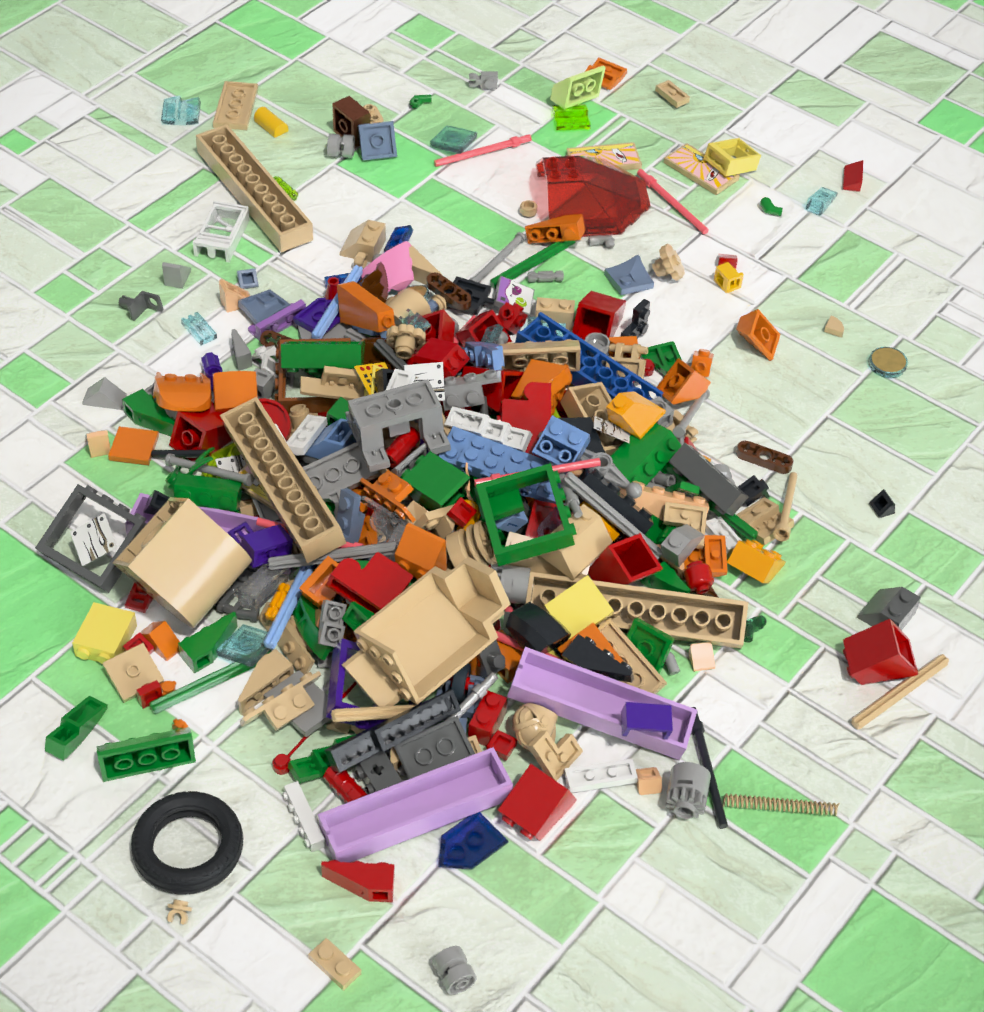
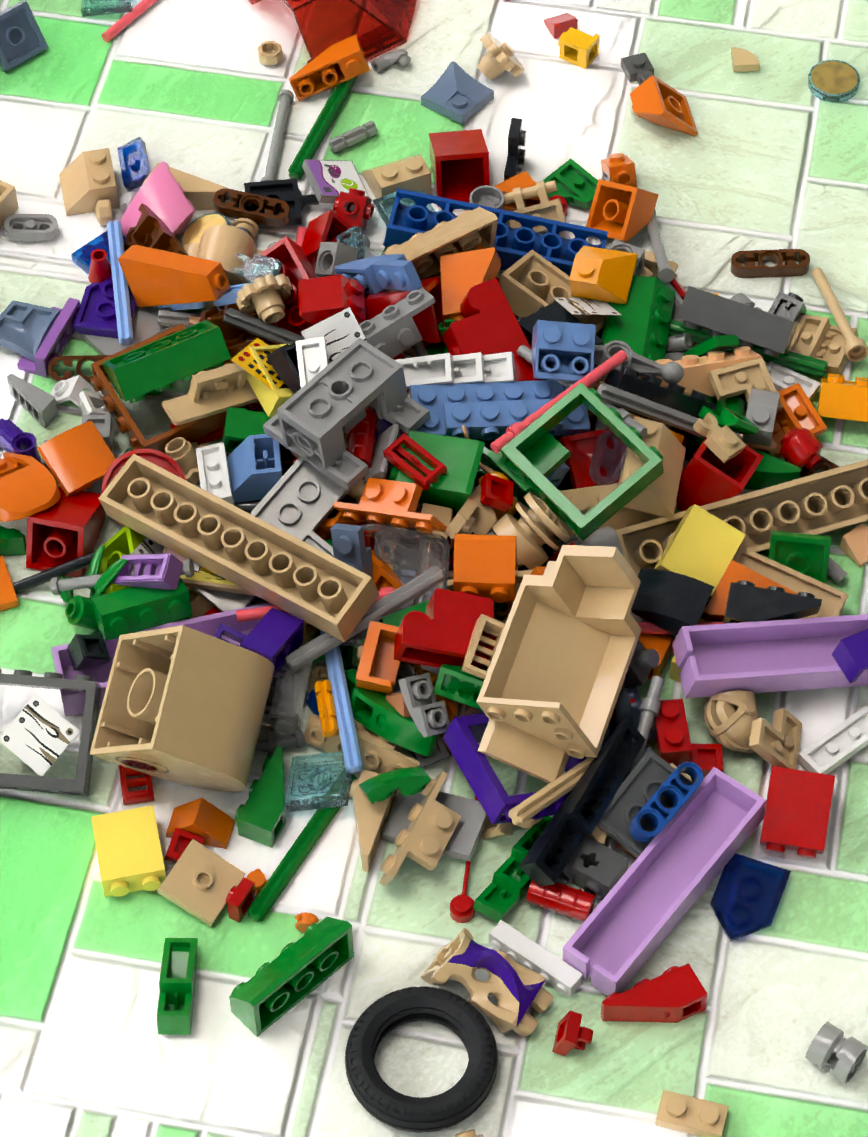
camera: 25 degrees left, 5 degrees up
none -> light grey plate [4,214,59,241]
none -> medium lavender slope [115,553,183,590]
none -> light grey brick [315,242,359,277]
none -> green slope [359,767,431,804]
none -> red tile [383,433,447,491]
none -> tan hips [421,928,554,1037]
none -> tan slope [461,614,505,680]
none -> red tile [552,1010,593,1056]
none -> dark grey plate [621,53,654,85]
none -> blue beam [629,762,703,842]
none -> tan plate [693,413,746,463]
none -> green slope [698,405,759,434]

